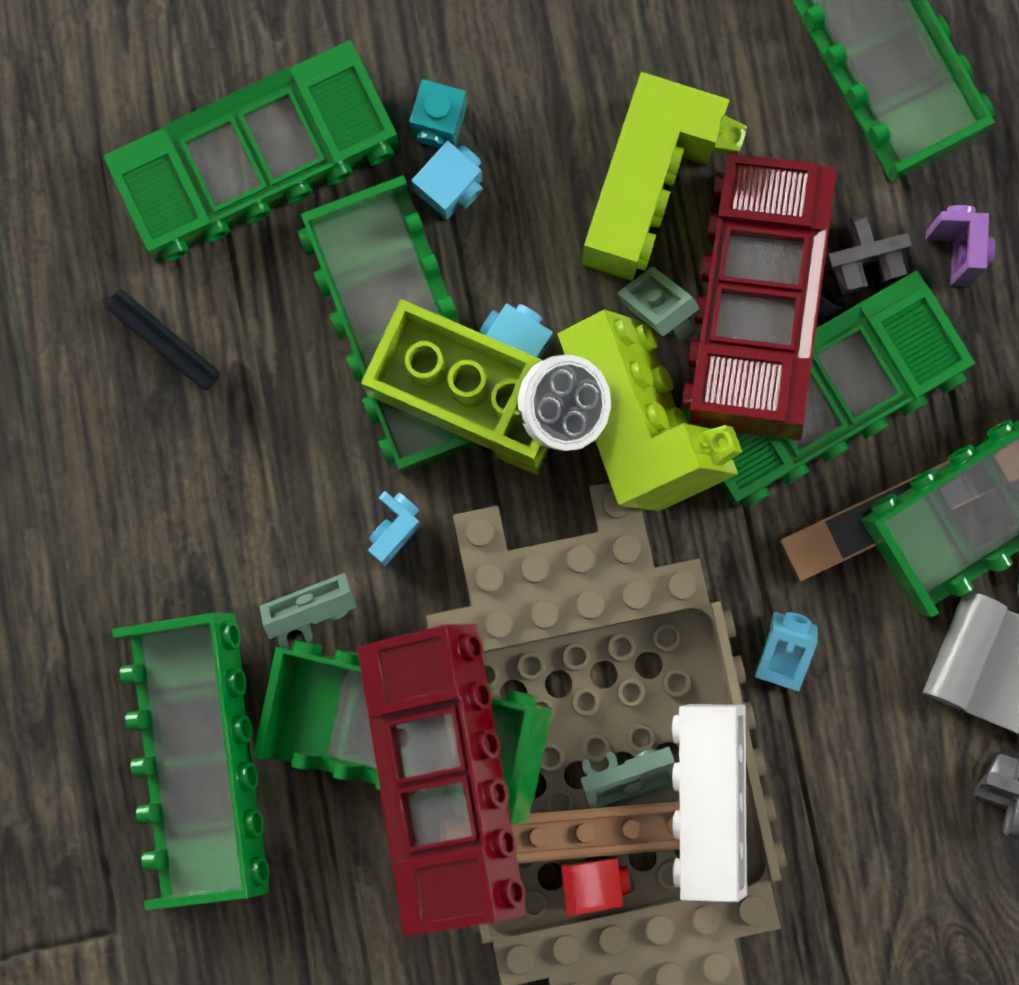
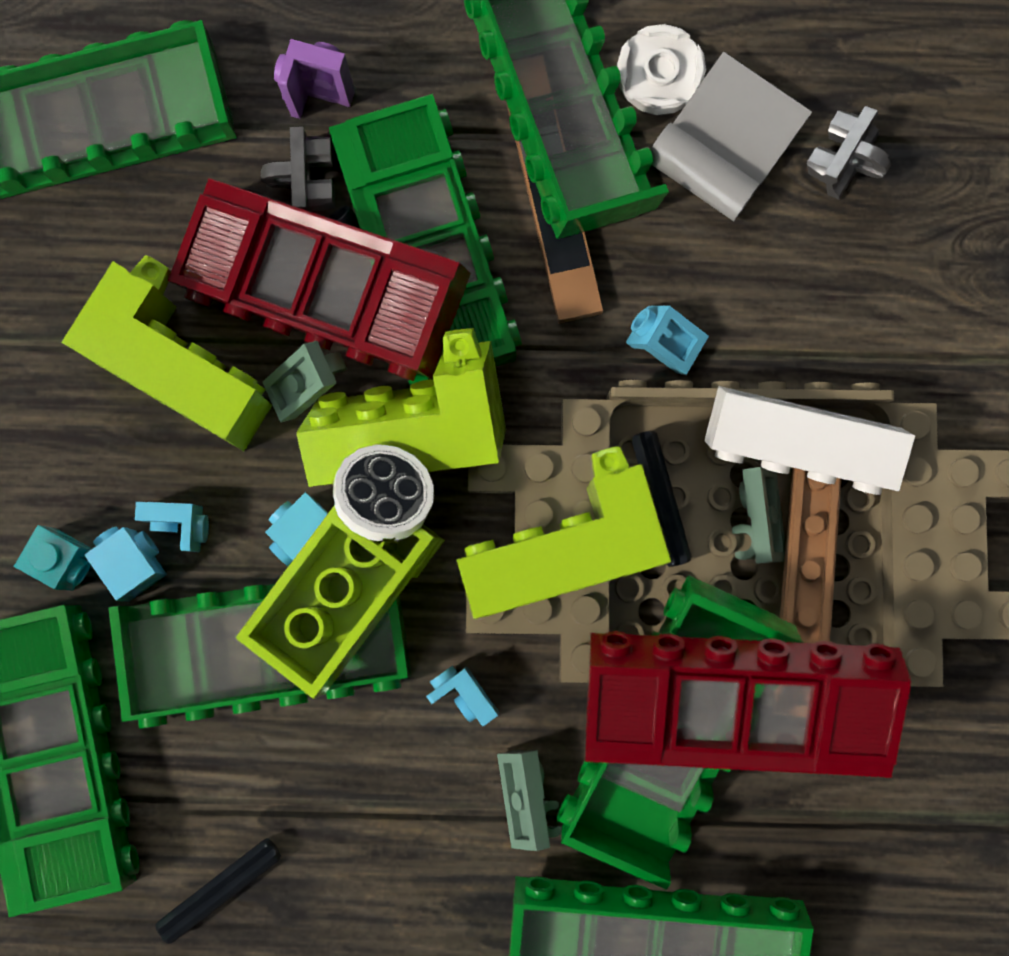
camera: 80 degrees left, 0 degrees up
red slope [560,856,631,916] -> none
none -> medium azure bracket [135,502,209,552]
none -> lime hinge [457,446,671,620]
none -> black axle [632,431,692,567]

